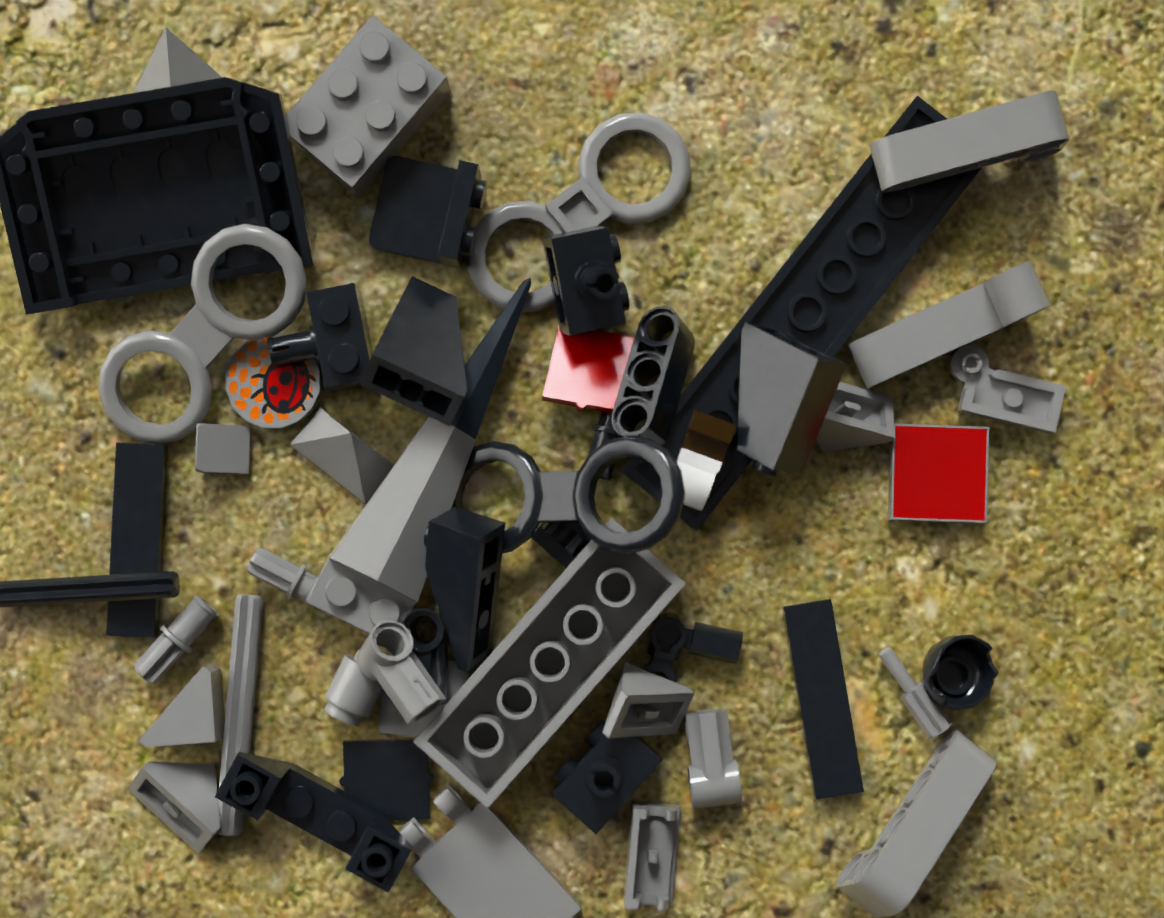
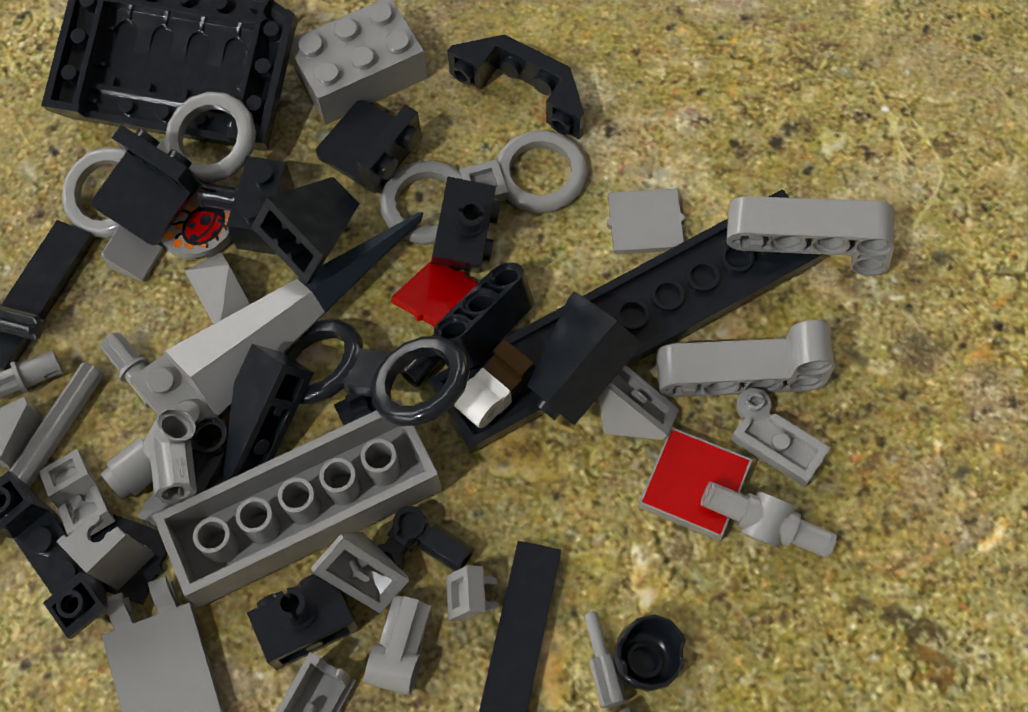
camera: 25 degrees right, 20 degrees down
none -> light grey slope [39,449,115,536]
none -> light grey hinge [56,515,155,590]
none -> black bracket [91,125,202,245]
none -> light grey tile [446,565,499,621]
none -> black slope [447,34,584,139]
none -> light grey piece [607,188,685,254]
none -> light grey pin [700,481,837,558]

